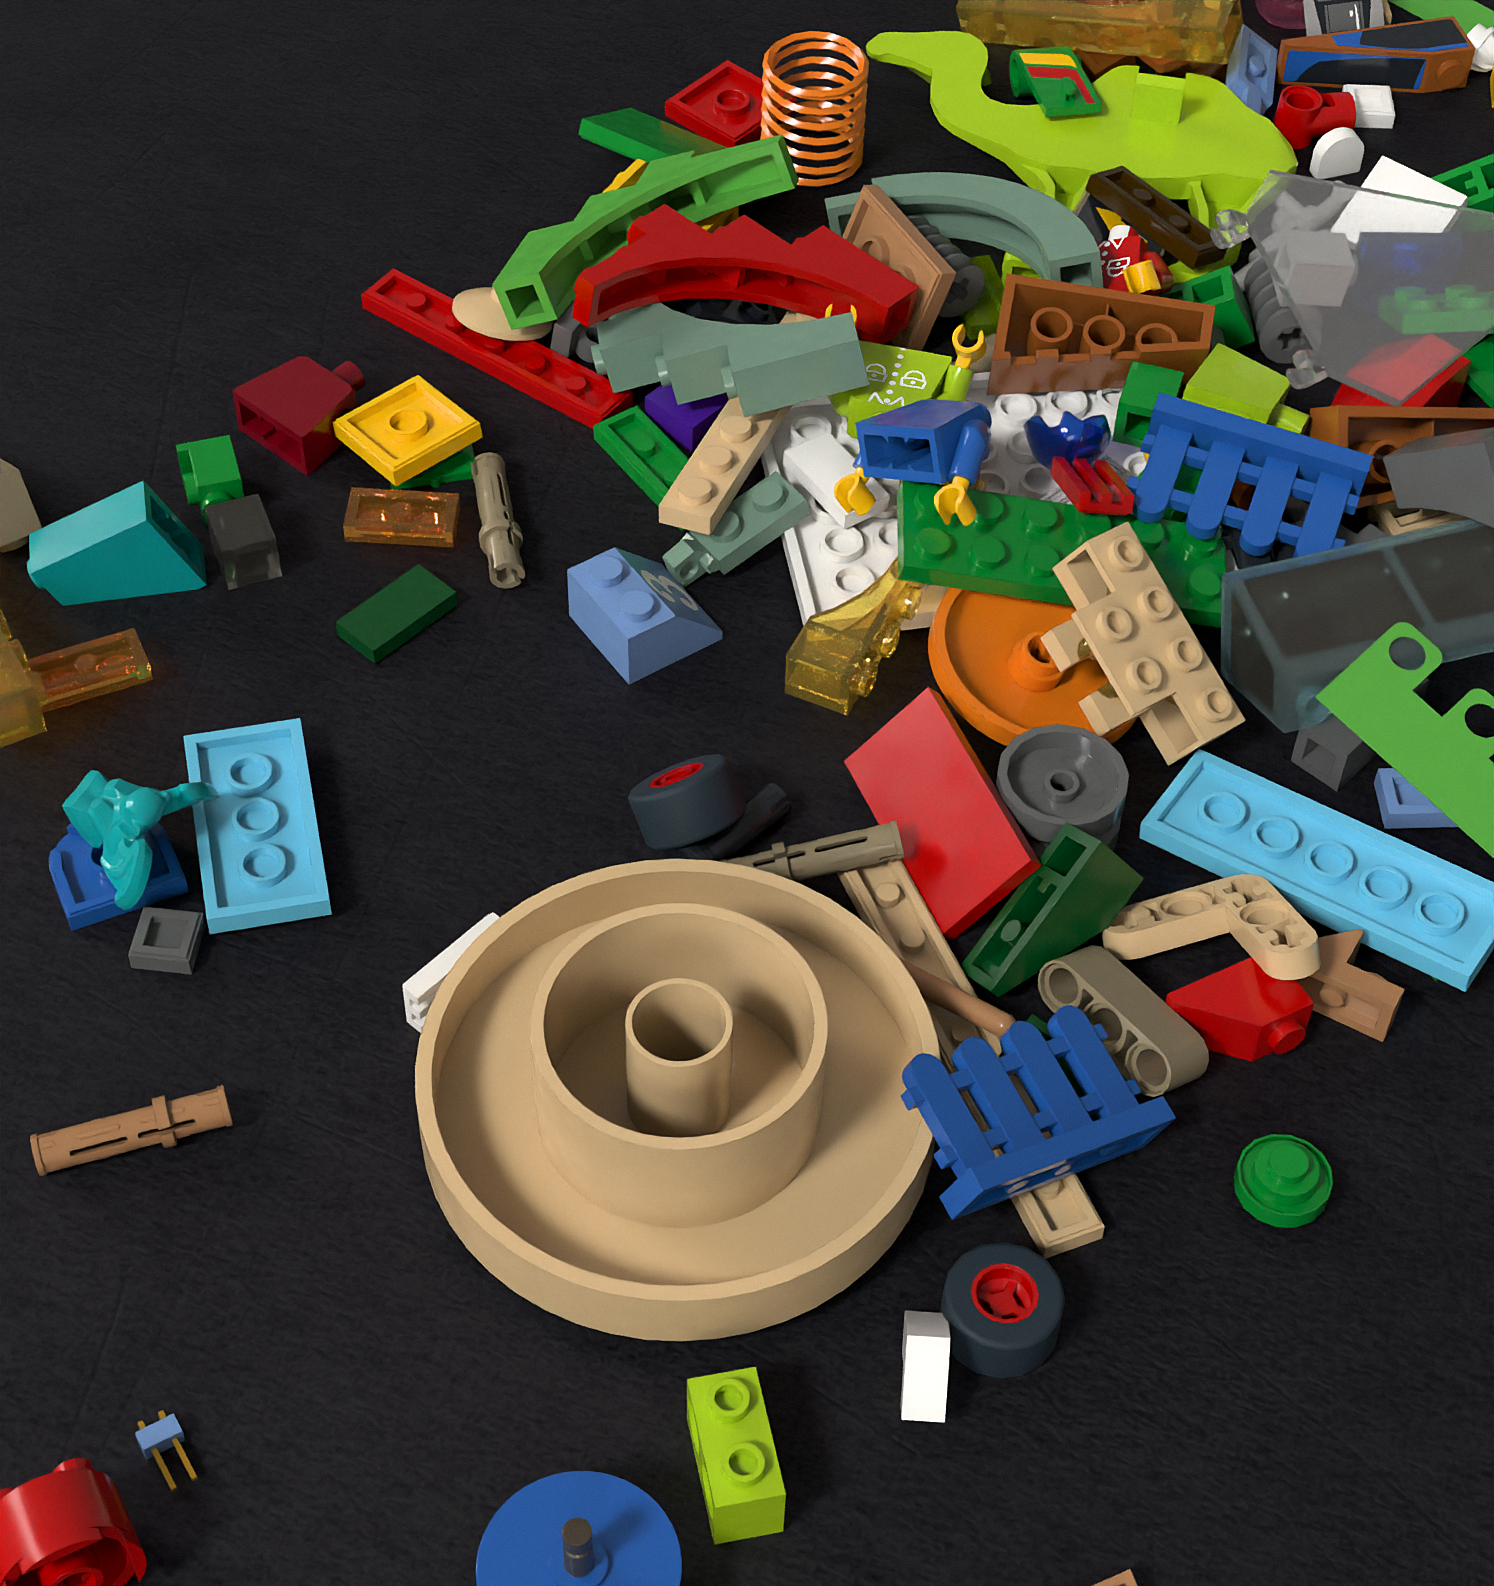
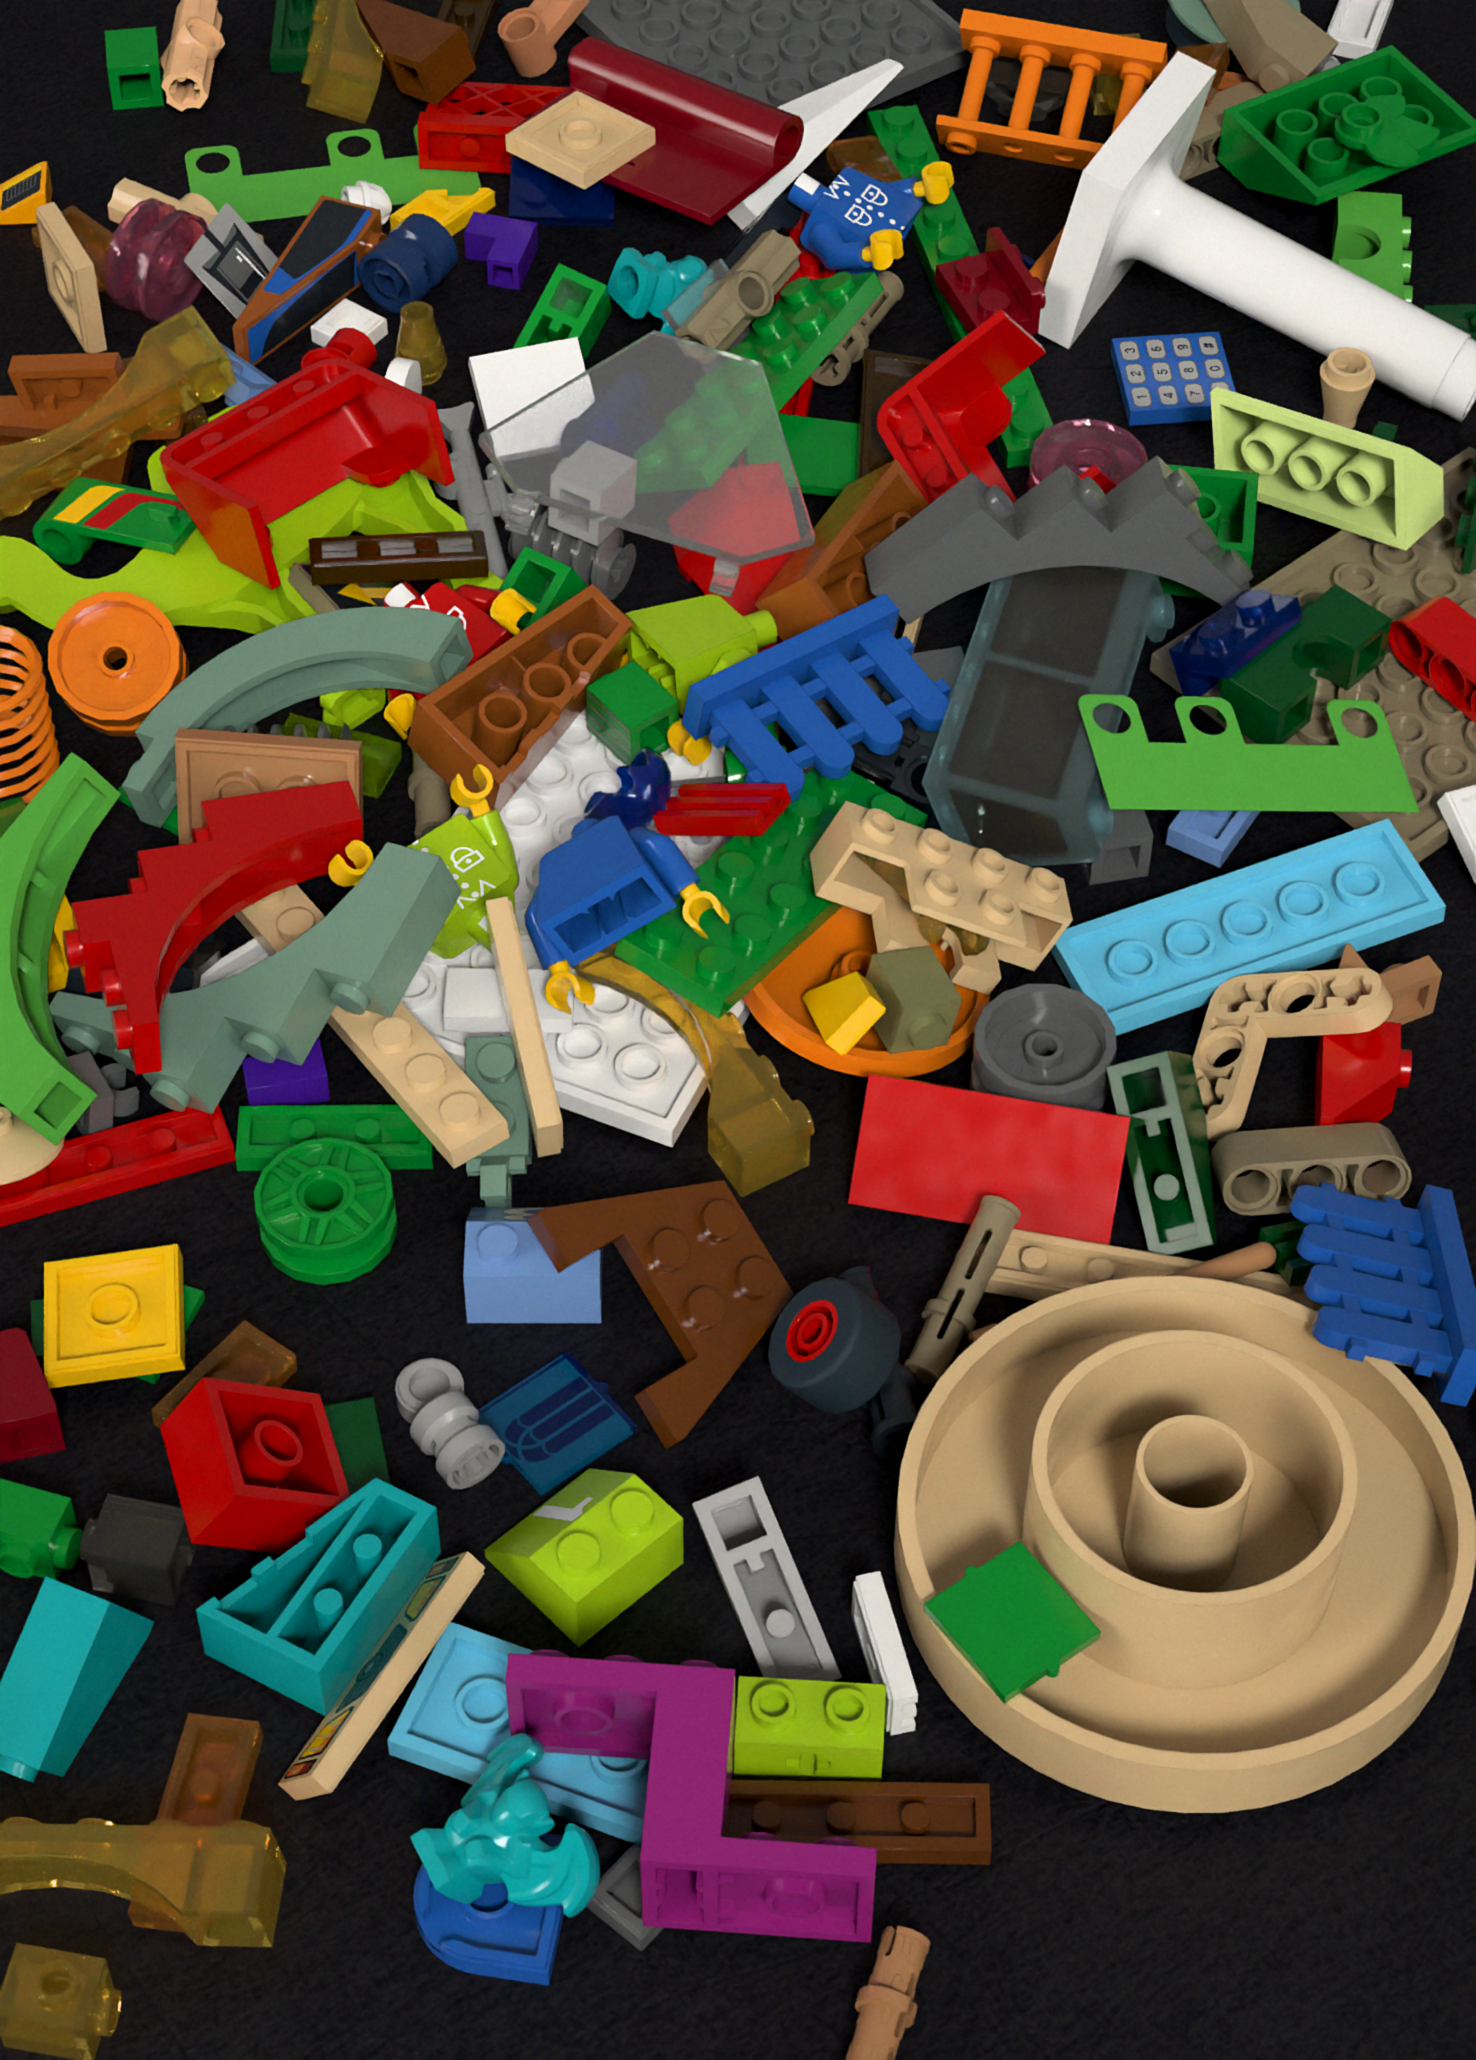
camera: 55 degrees left, 0 degrees up
dark tan pin [471,452,525,589] -> none
none -> orange wheel [48,592,189,737]
none -> red windscreen [160,358,455,590]
none -> red brick [160,1377,351,1554]
none -> teal wedge [196,1478,441,1716]
none -> green wheel [254,1137,398,1285]
none -> tan tile [278,1551,486,1801]
none -> dark blue wheel [358,213,458,314]
none -> clear yellow cone [393,301,448,386]
none -> light grey tile [395,1358,465,1424]
none -> light grey wheel [410,1391,505,1489]
none -> piece [478,1351,637,1496]
none -> lime slope [484,1468,684,1647]
none -> tan tile [485,896,563,1157]
none -> magenta bracket [505,1650,877,1943]
none -> reddish brown wing [527,1180,794,1449]
none -> light grey slope [692,1476,842,1681]
none -> reddish brown plate [727,1780,992,1865]
none -> lime brick [734,1676,886,1782]
none -> yellow tile [802,971,886,1056]
none -> olive brick [866,946,962,1054]
none -> green piece [924,1541,1101,1704]

